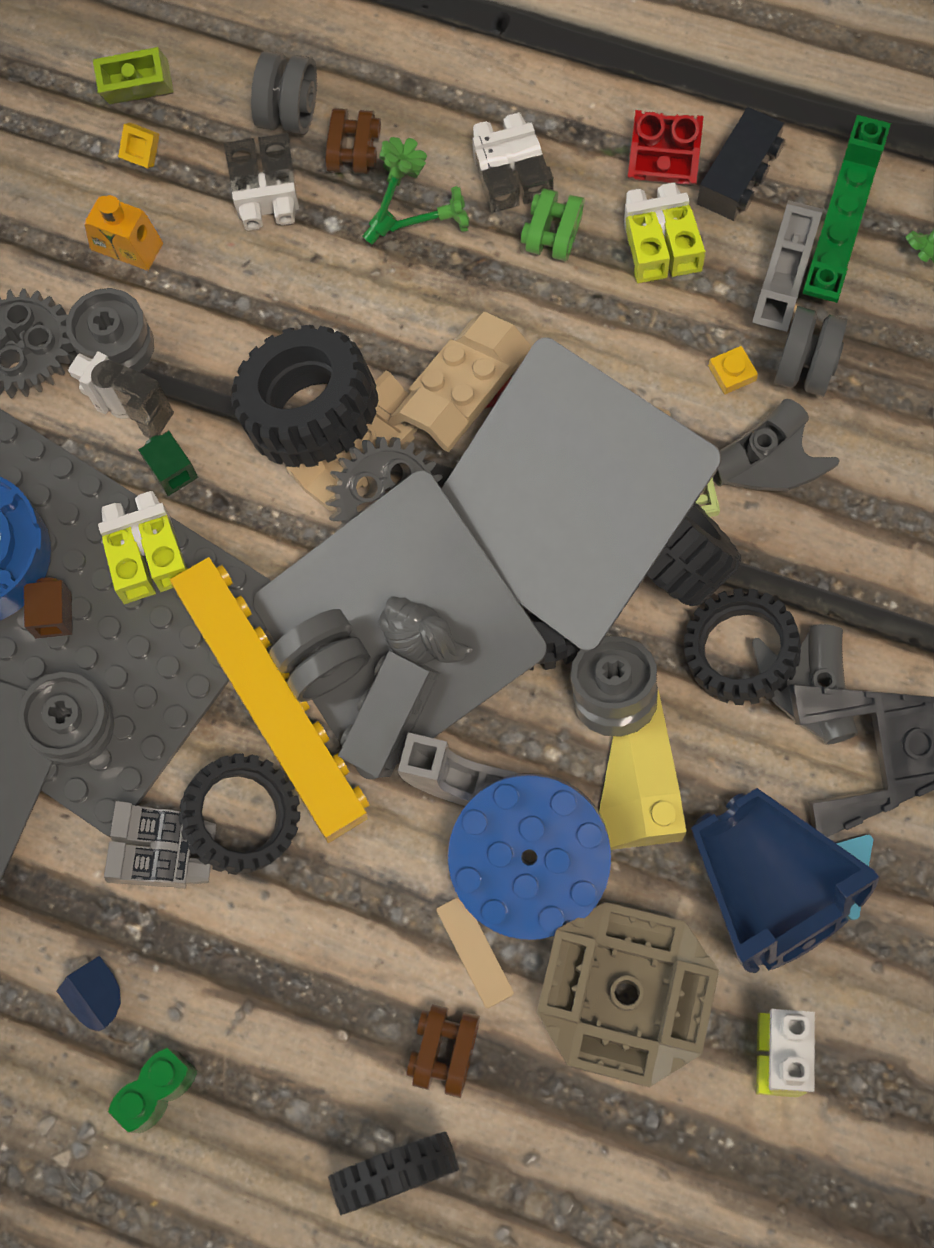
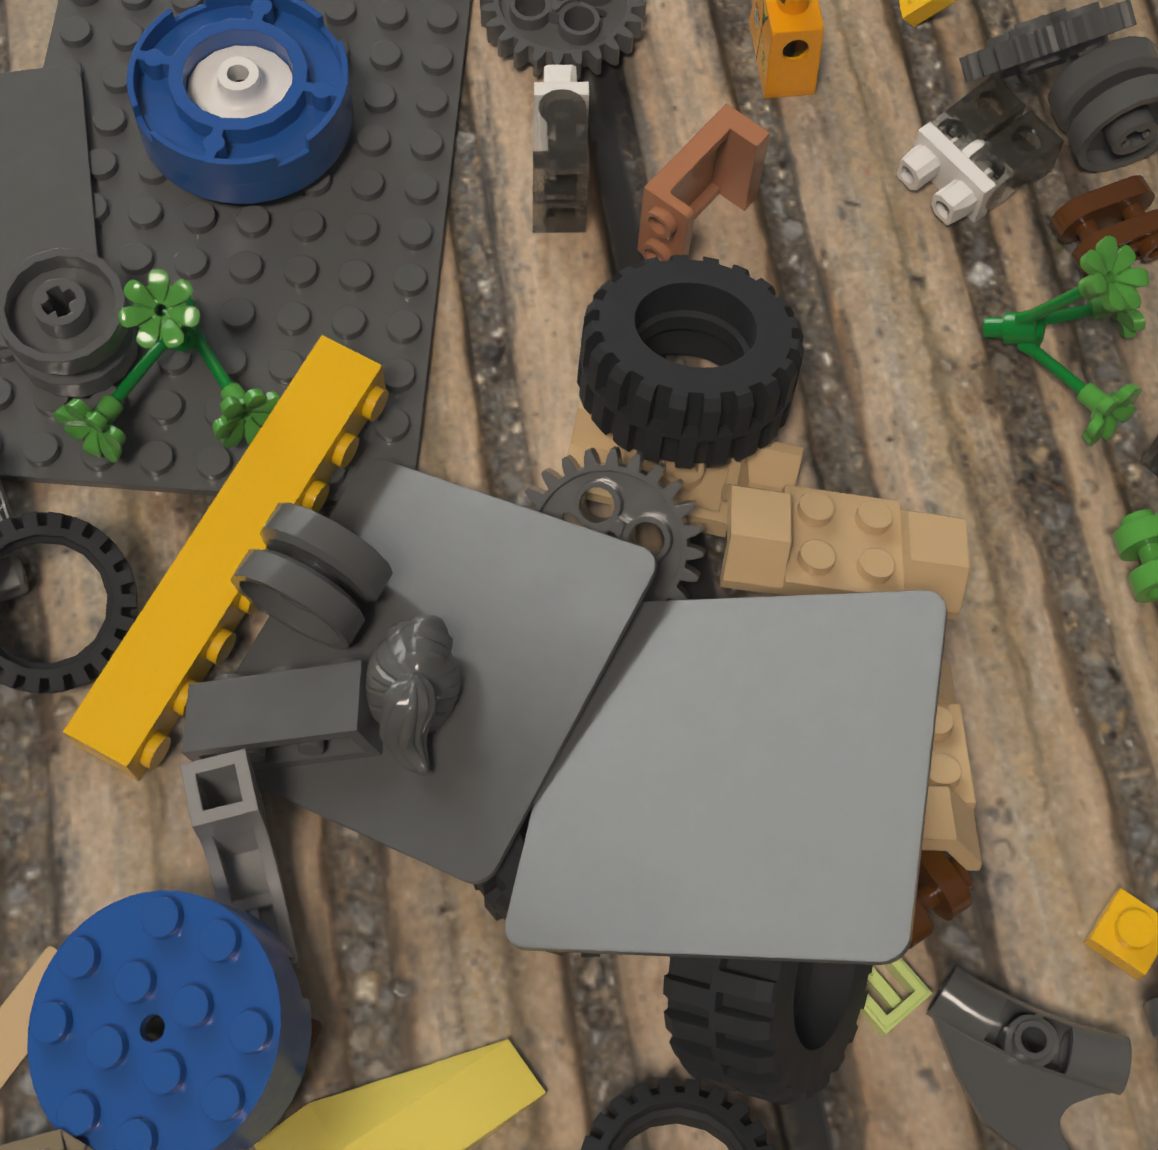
camera: 50 degrees right, 5 degrees down
reddish brown brick [24,577,72,639] -> none
dark grey wheel [66,288,154,378] -> none
neon yellow hips [98,491,188,604] -> none
dark green brick [138,430,198,496] -> none
dark grey wheel [571,636,658,737] -> none
none -> bright green plant [53,269,281,463]
none -> nougat panel [637,103,770,261]
none -> dark grey gear [959,0,1137,83]

